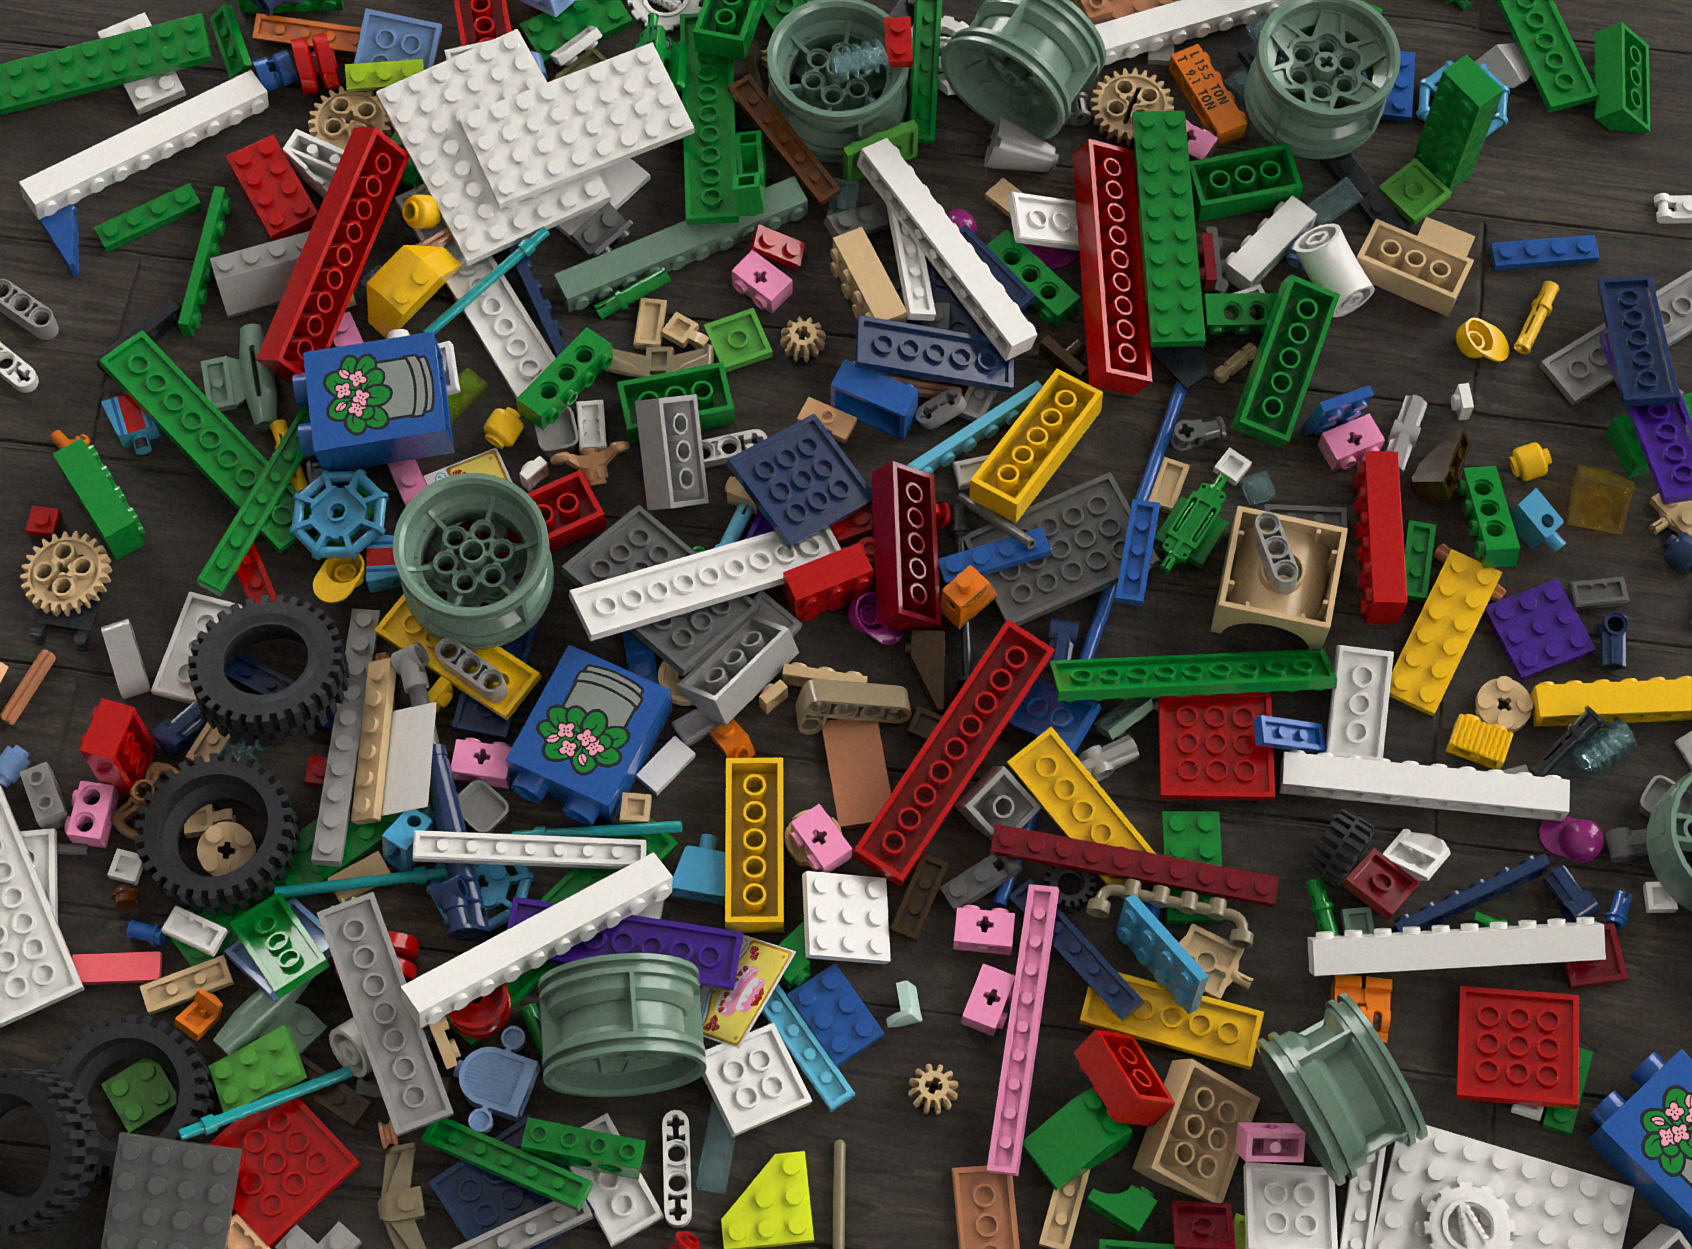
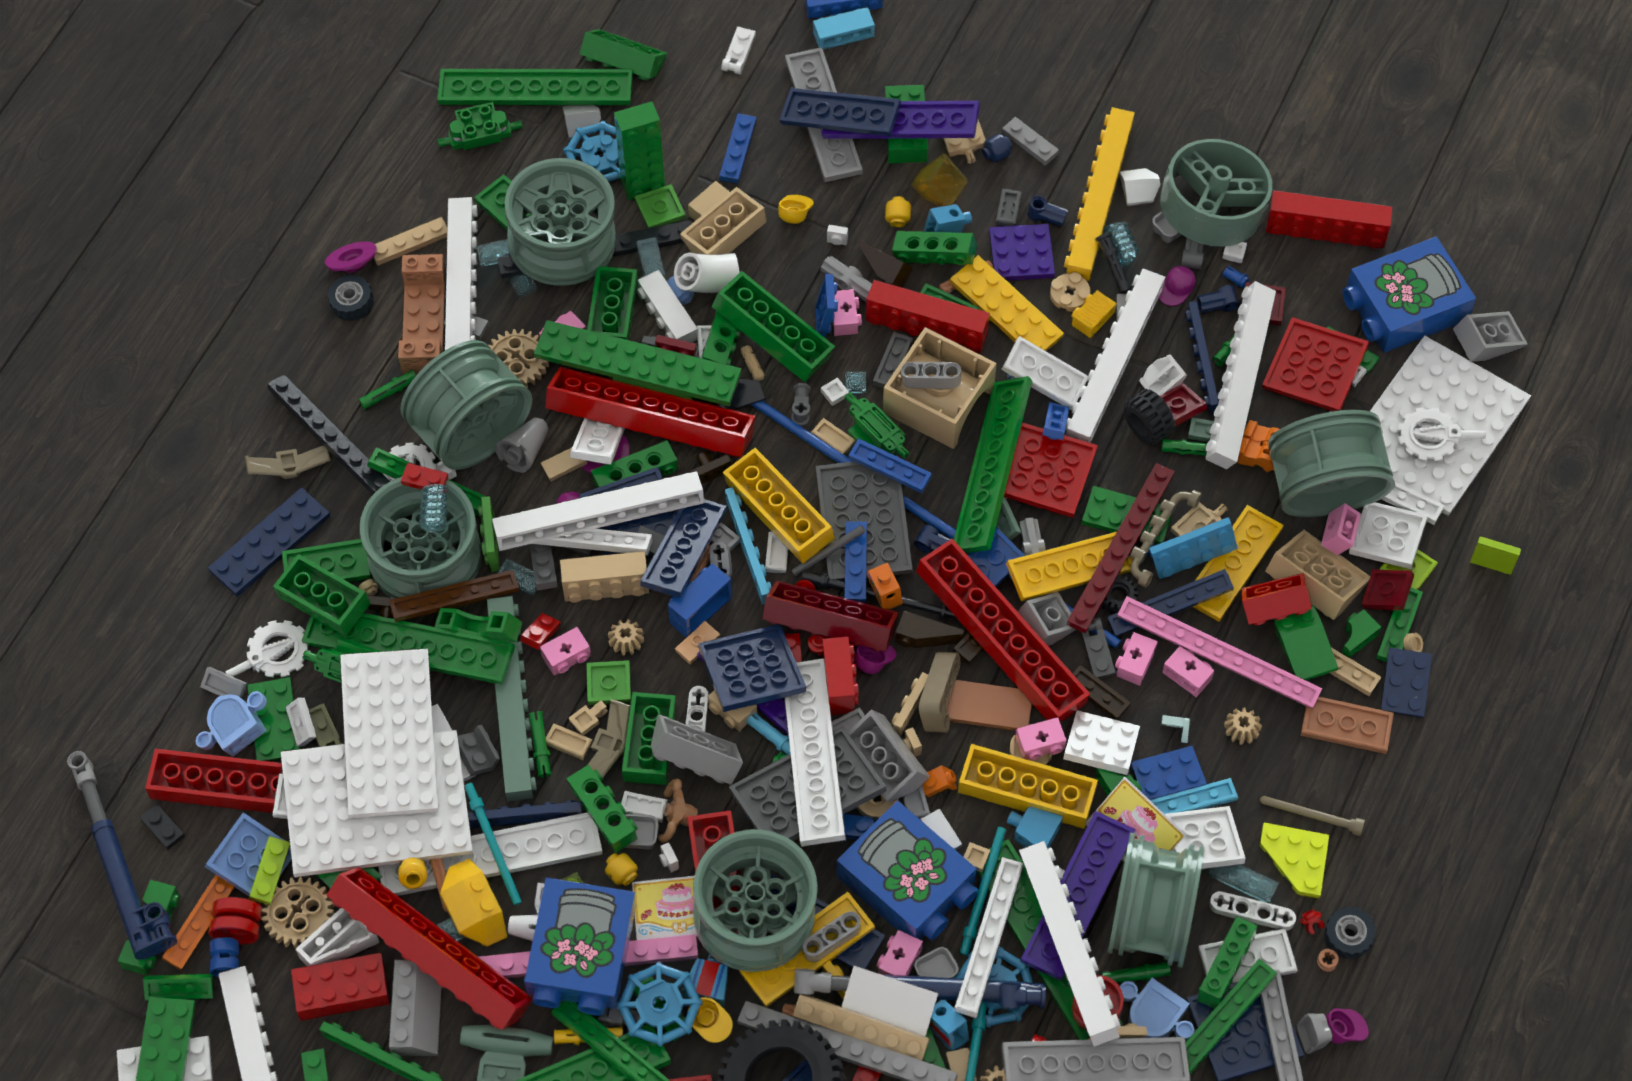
camera: 70 degrees left, 5 degrees down
orange brick [1168,44,1248,148] -> none
yellow pin [1514,281,1560,355] -> none

